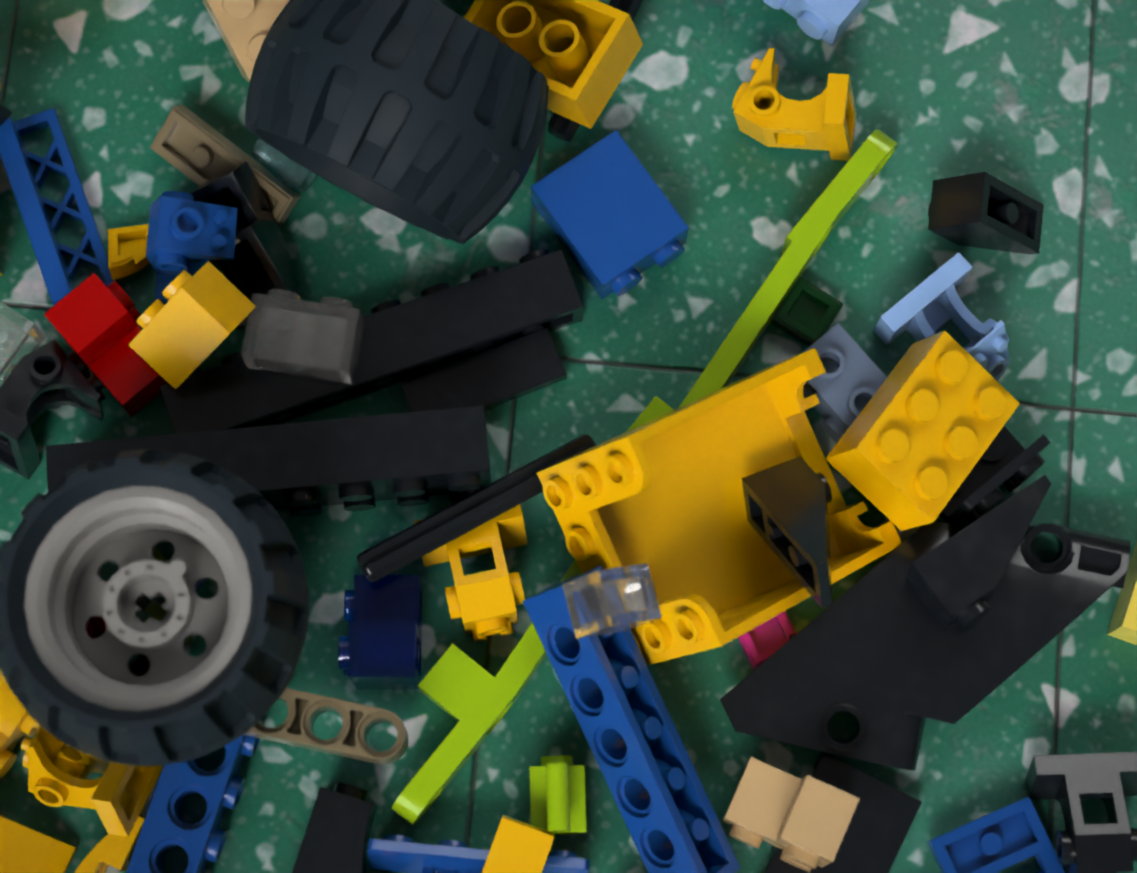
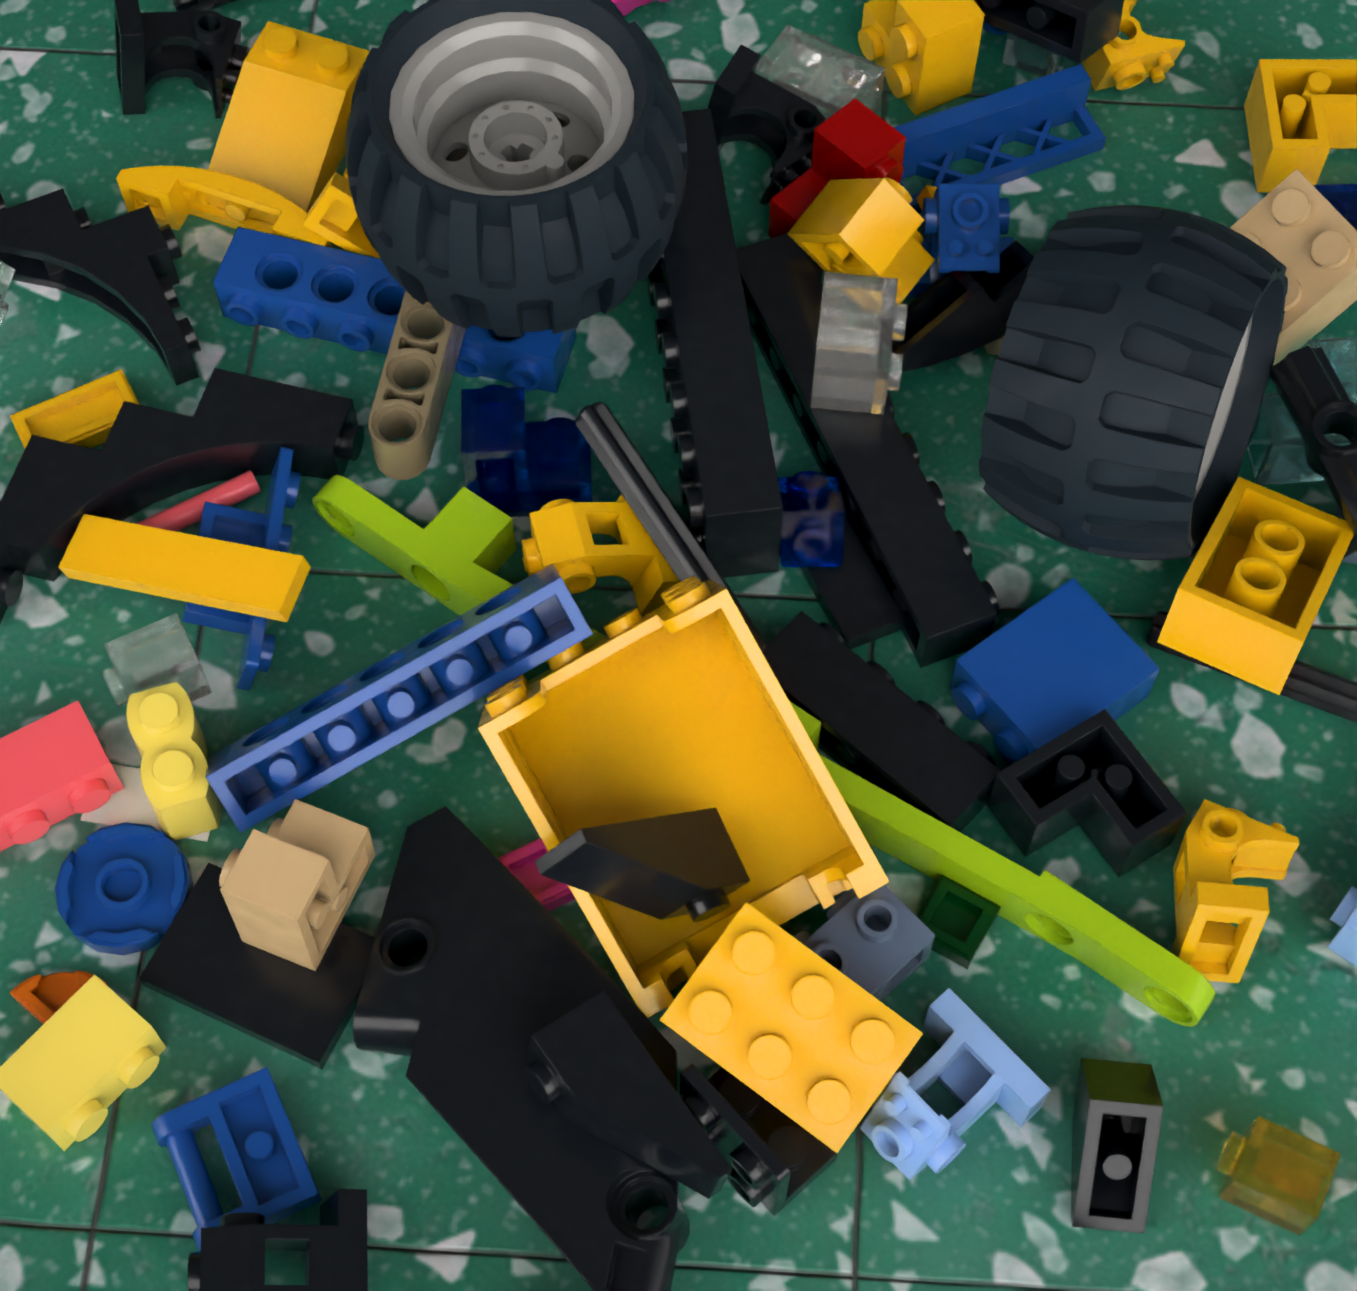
camera: 90 degrees right, 15 degrees down
lime brick [529,755,587,836] -> none
clear brick [562,563,662,639] -> none
none -> black brick [763,611,1001,832]
none -> clear blue bracket [778,471,845,567]
none -> black brick [987,709,1187,877]
none -> clear yellow brick [1216,1116,1341,1235]

